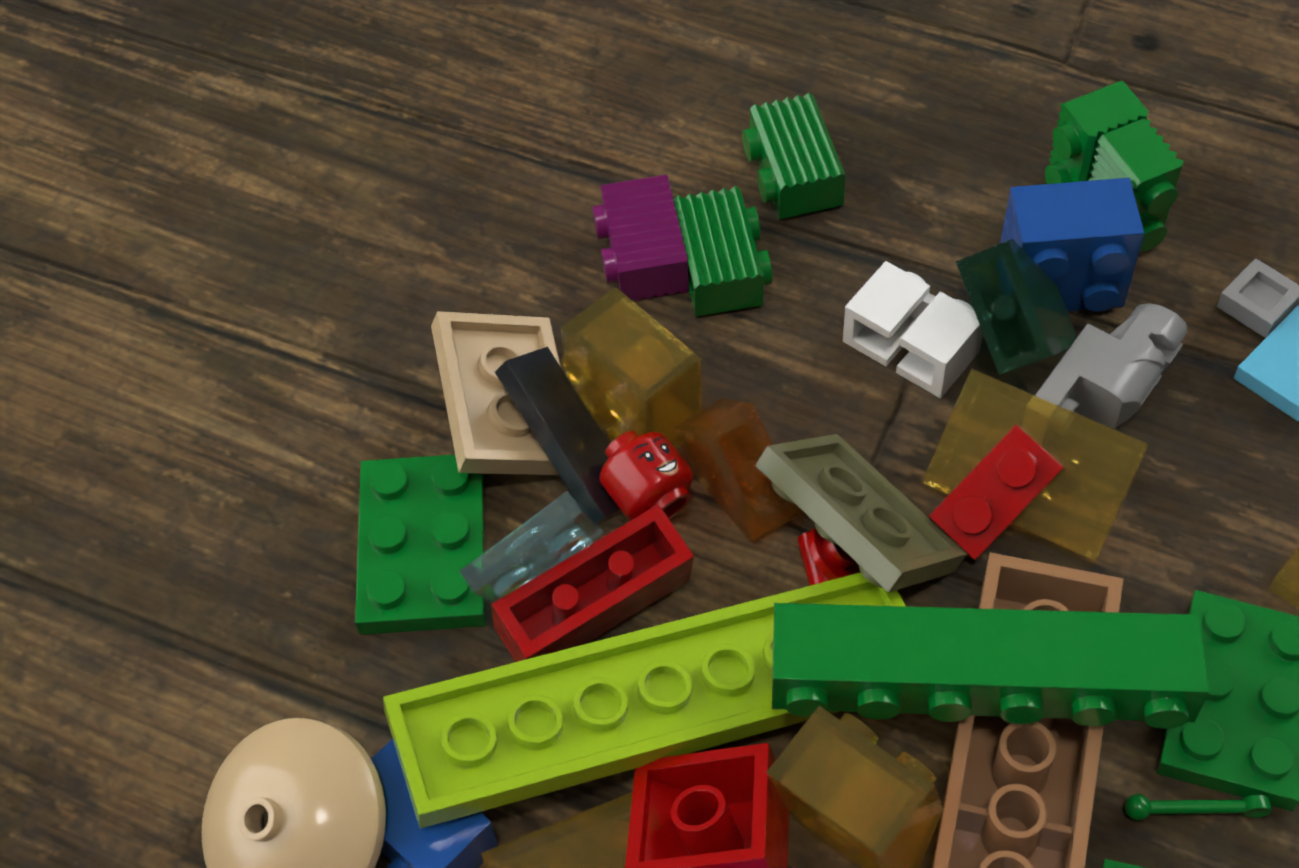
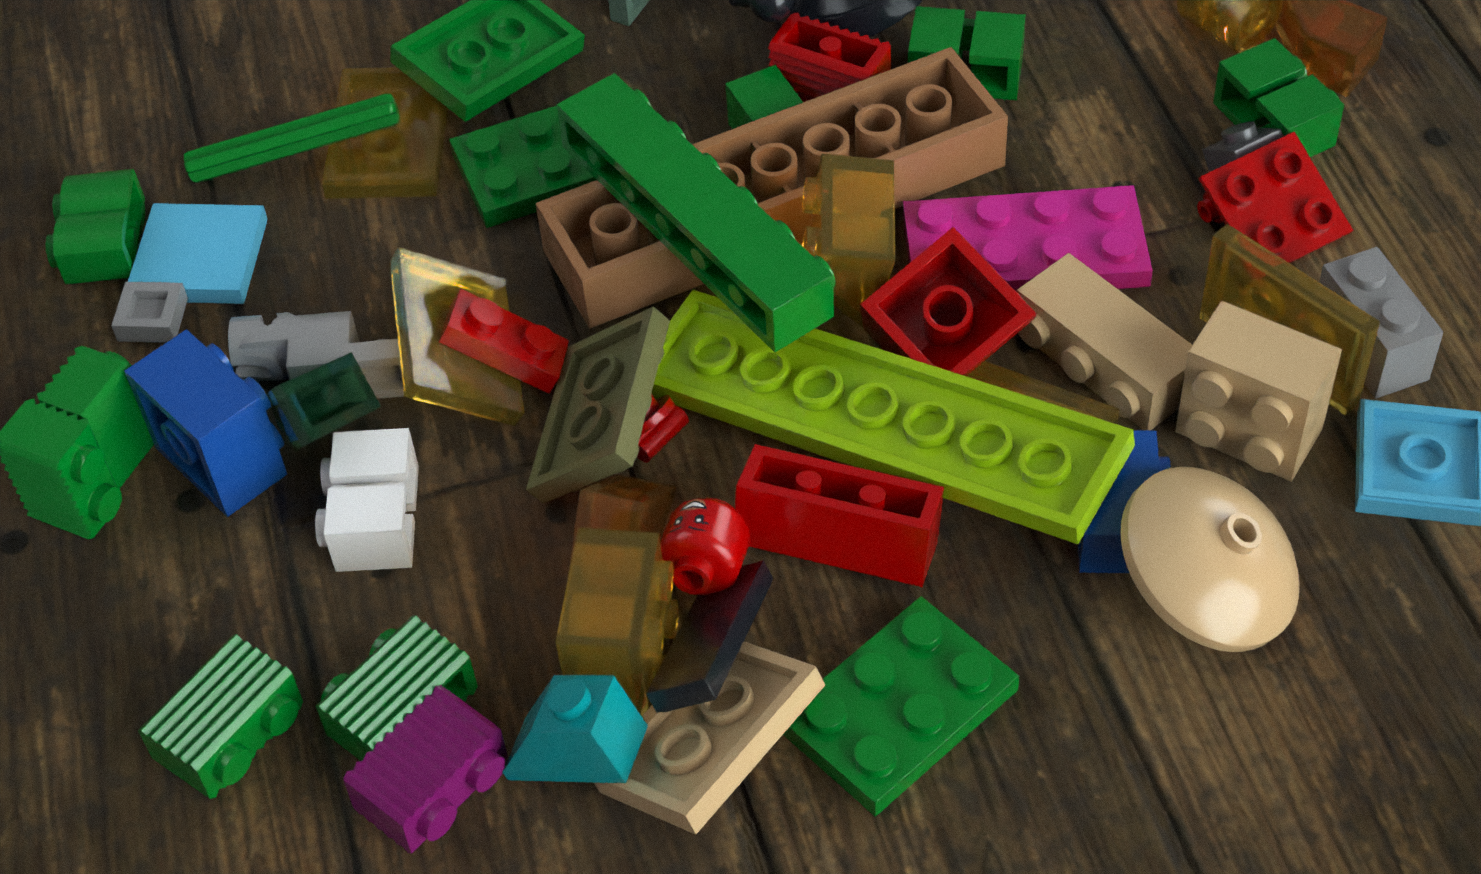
camera: 130 degrees left, 5 degrees down
clear light blue plate [459,491,604,603] -> none
none -> teal slope [503,675,648,783]

